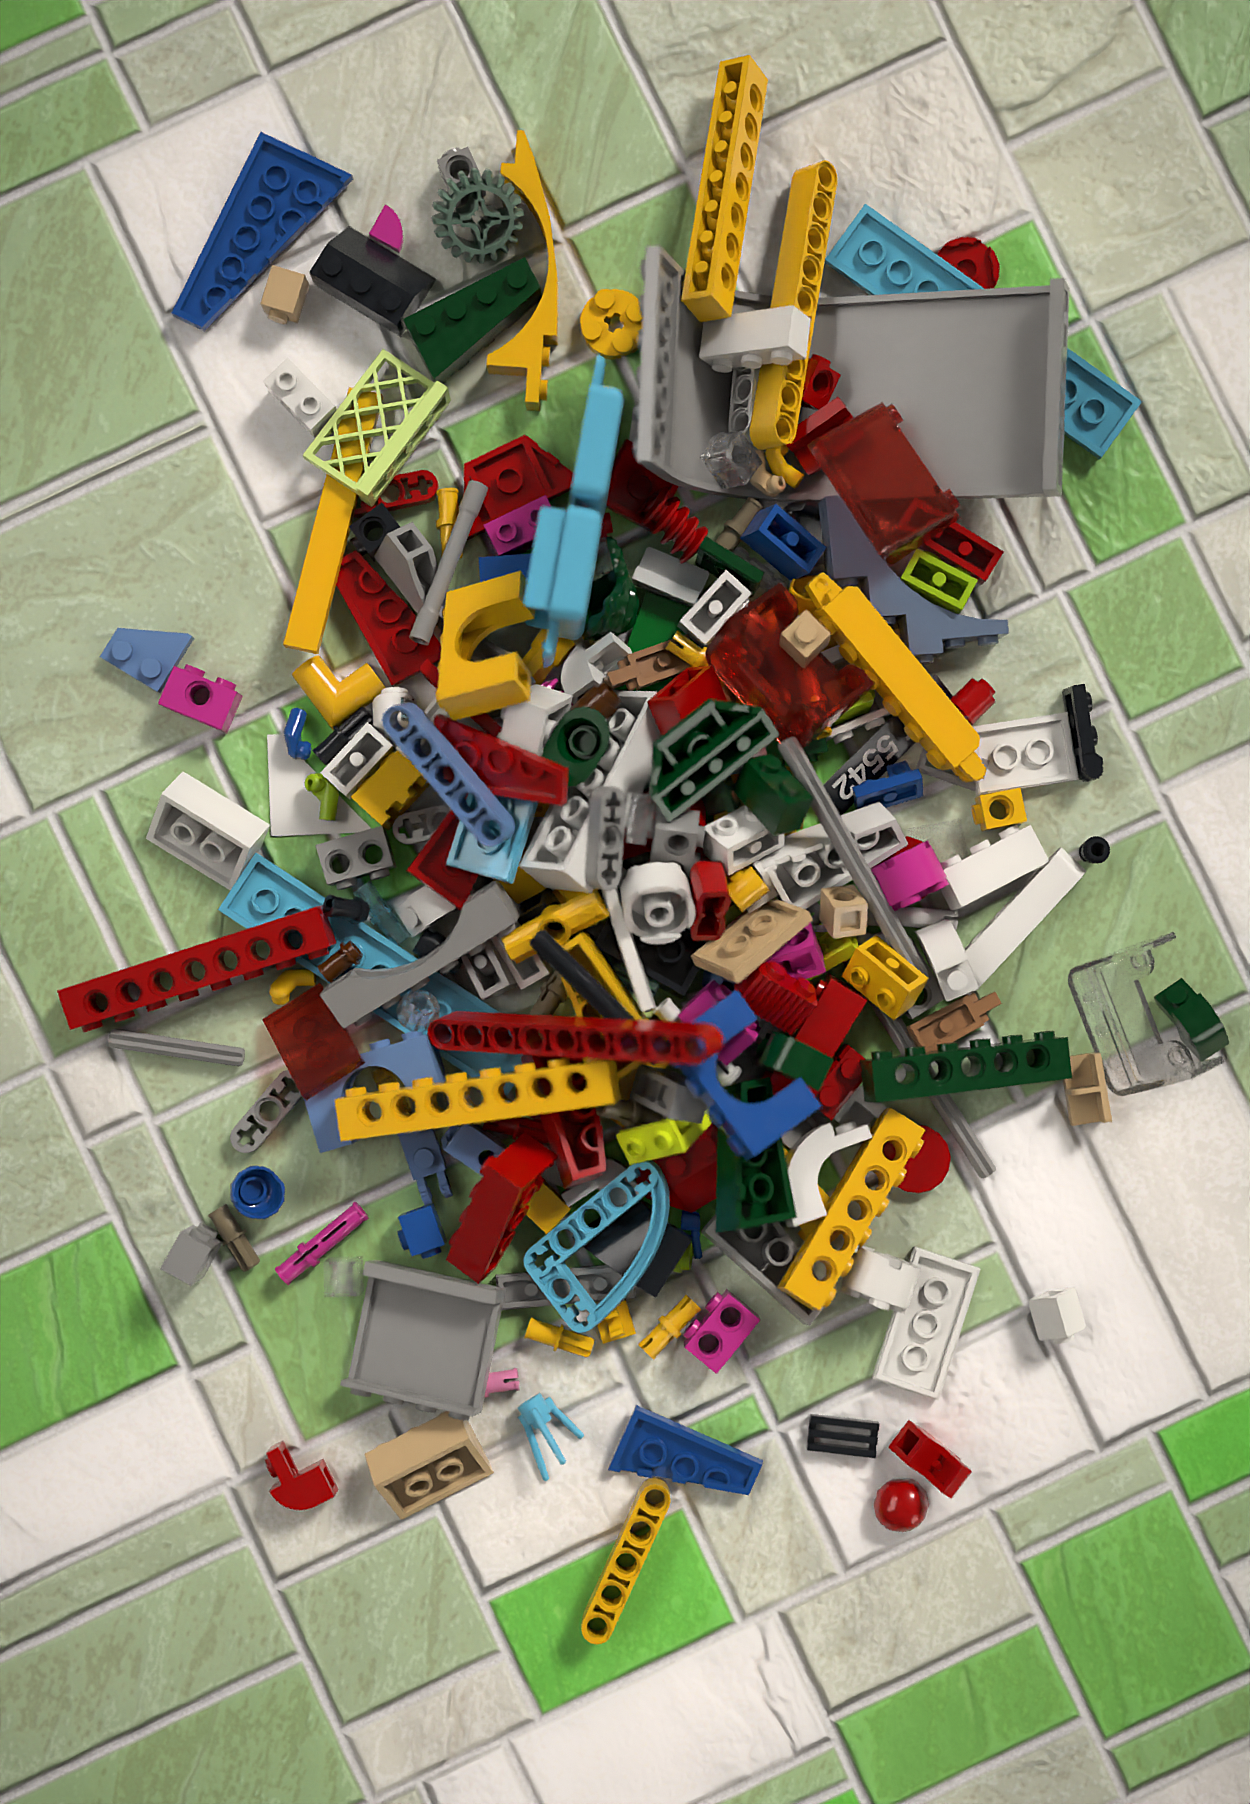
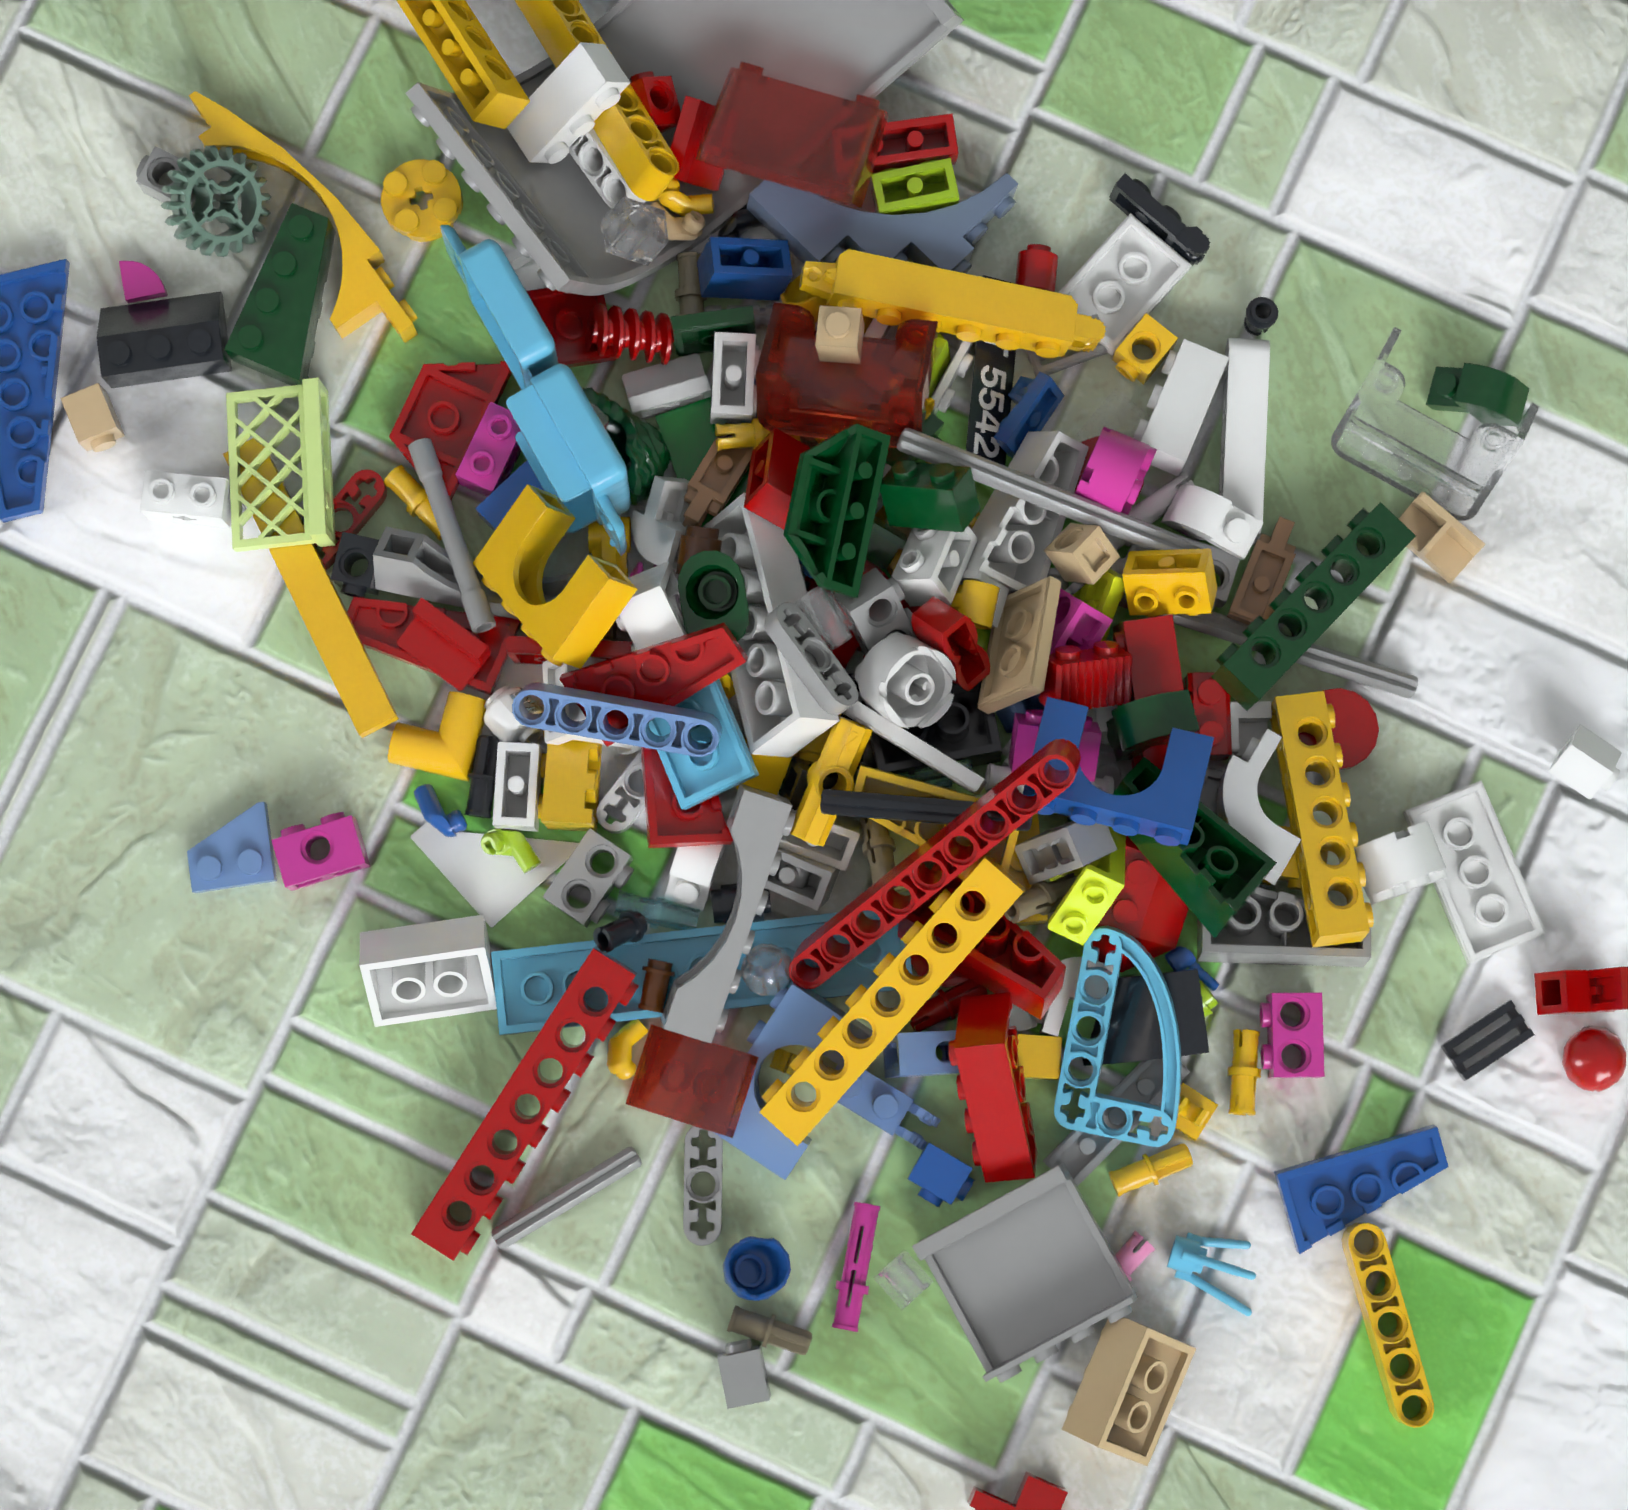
camera: 40 degrees left, 5 degrees down
none -> red panel [397,597,491,691]

